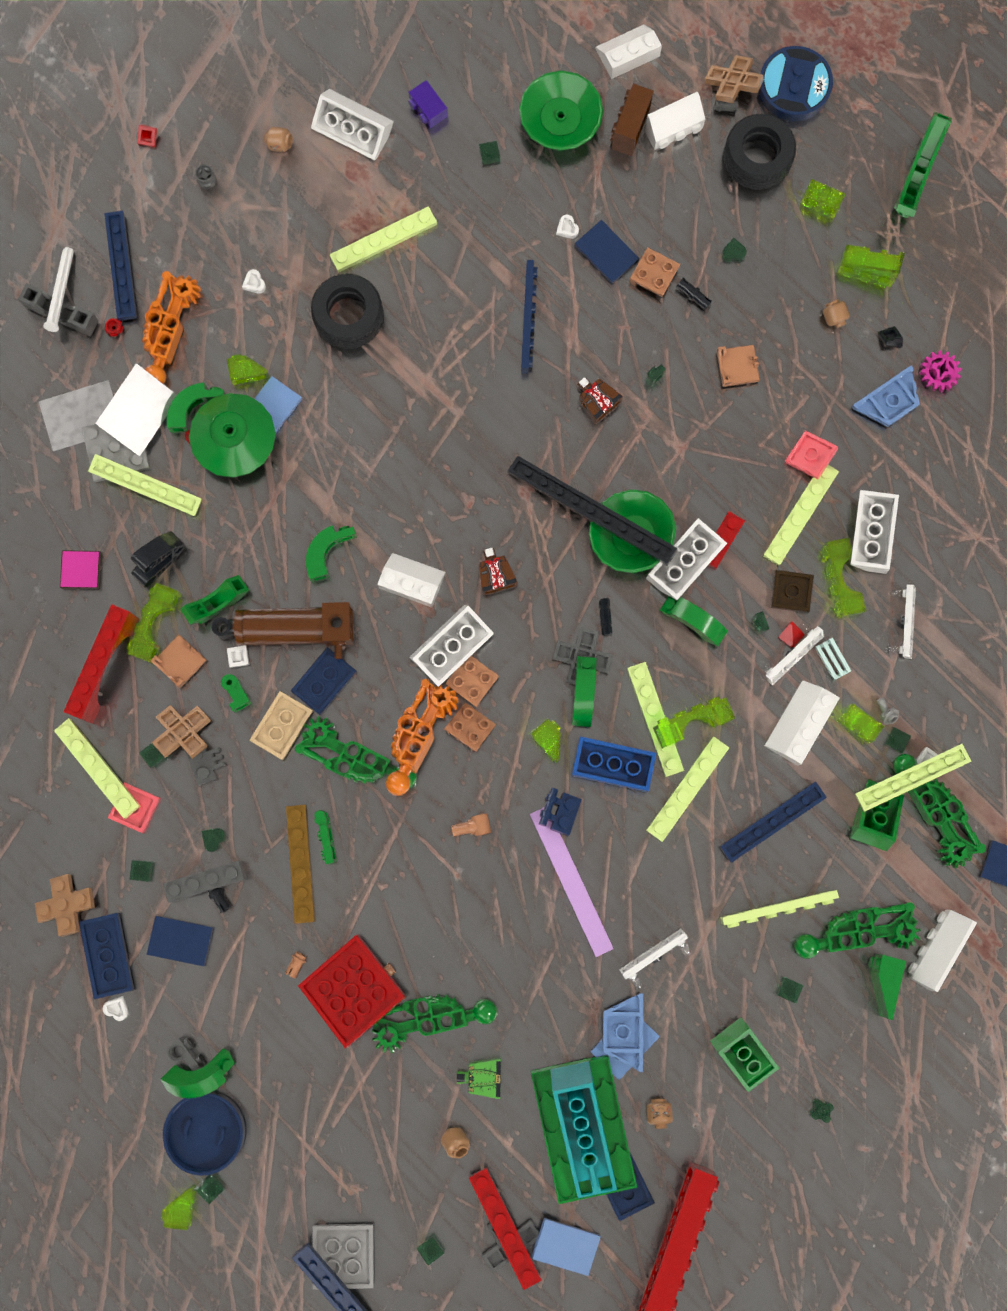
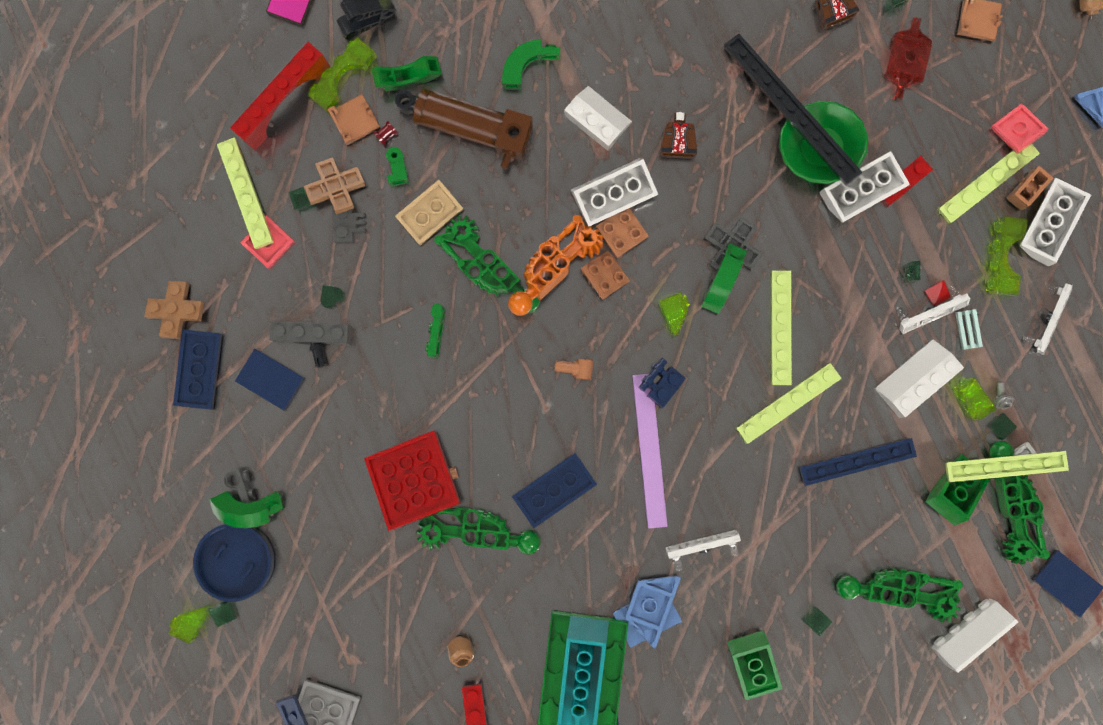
camera: 20 degrees right, 5 degrees up
white tile [103,996,129,1021] -> none
clear green plate [129,860,153,882] -> none
white plate [227,645,250,668] -> none
nougat pin [285,951,306,978] -> none
pearl gold plate [286,805,315,924] -> none
dark blue tile [291,647,357,716] -> none
bright green torso [457,1058,501,1099] -> none
blue brick [571,736,657,792] -> none
black axle [599,598,612,636] -> none
medium nougat head [646,1099,673,1129] -> none
clear neon green arch [653,696,735,749] -> none
green arch [660,596,728,647] -> none
yellowish green plate [720,890,839,928] -> none
dark brown tile [771,570,814,613] -> none
green slope [868,953,906,1020] -> none
none -> dark red bush [373,121,398,146]
none -> dark blue plate [512,453,597,528]
none -> clear red plate [884,17,932,100]
none -> nougat brick [1006,166,1054,211]

